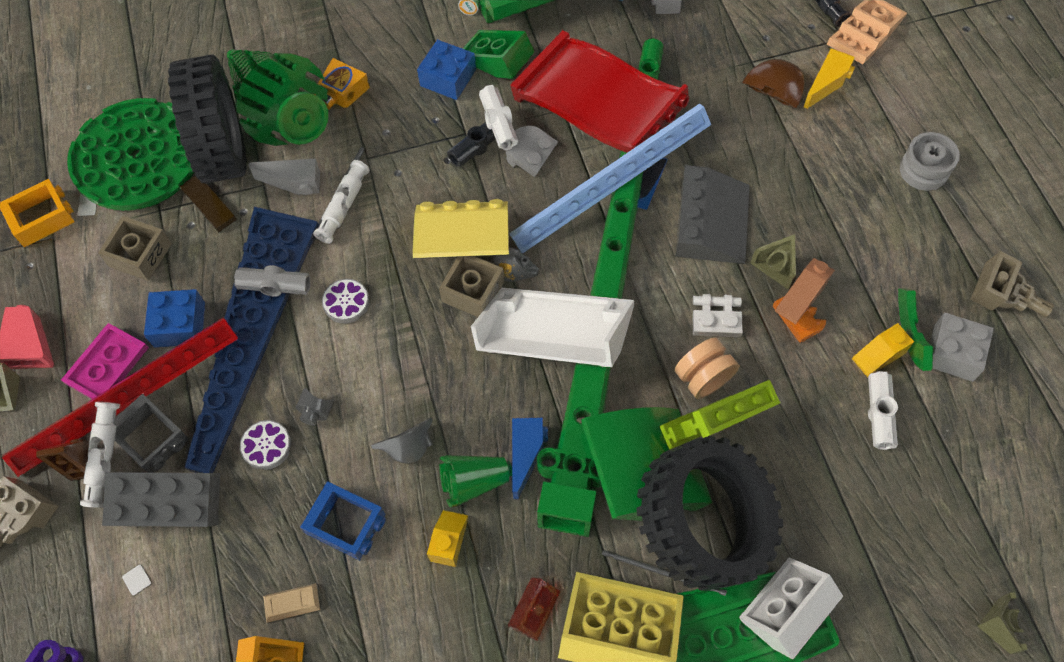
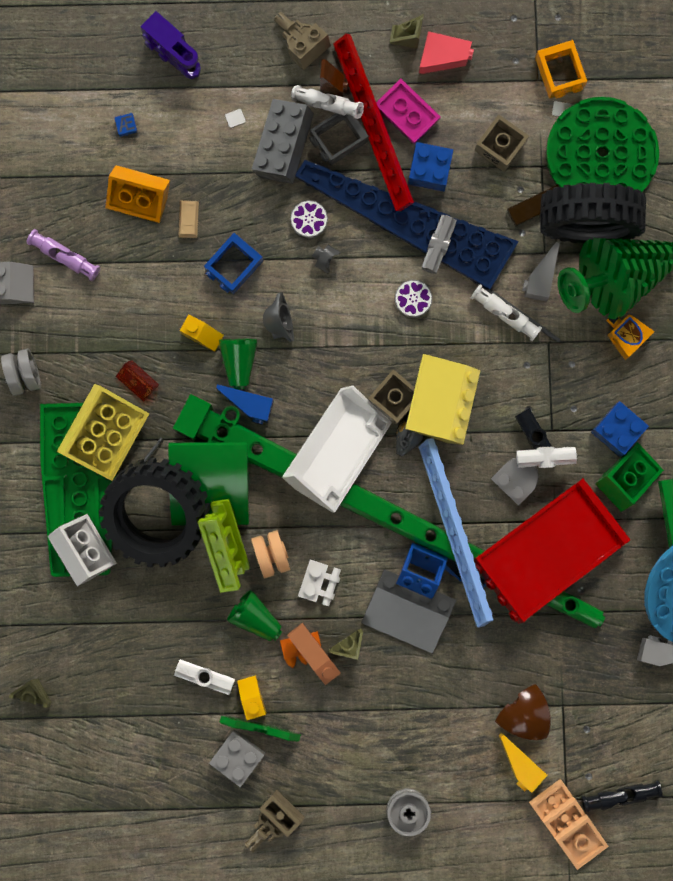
camera: 100 degrees right, 20 degrees up
none -> green cone [227,590,282,641]
none -> blue window [396,542,448,599]

